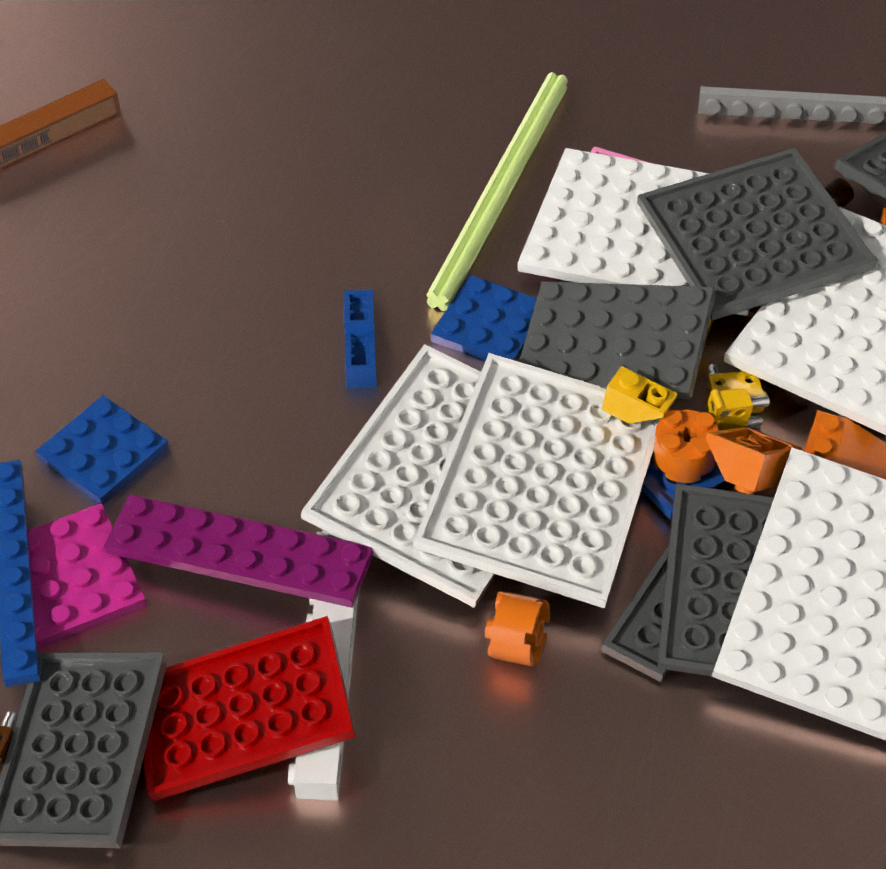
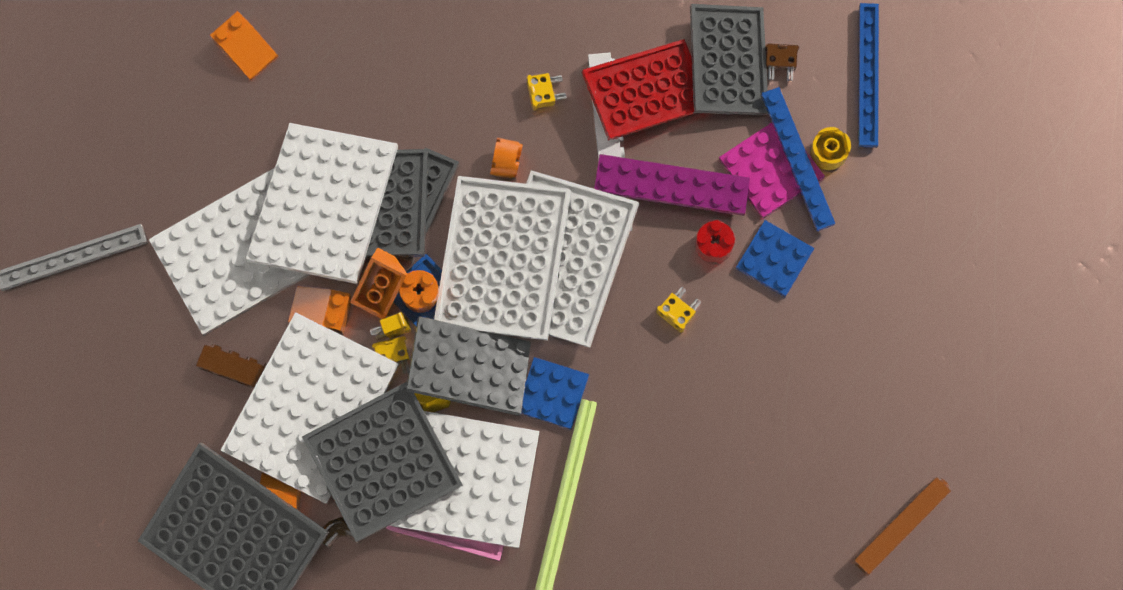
camera: 175 degrees right, 25 degrees up
blue slope [344,289,377,389] -> none
yellow slope [601,366,678,424] -> none
none -> yellow piece [526,73,567,111]
none -> yellow piece [656,287,701,333]
none -> red brick [695,220,735,263]

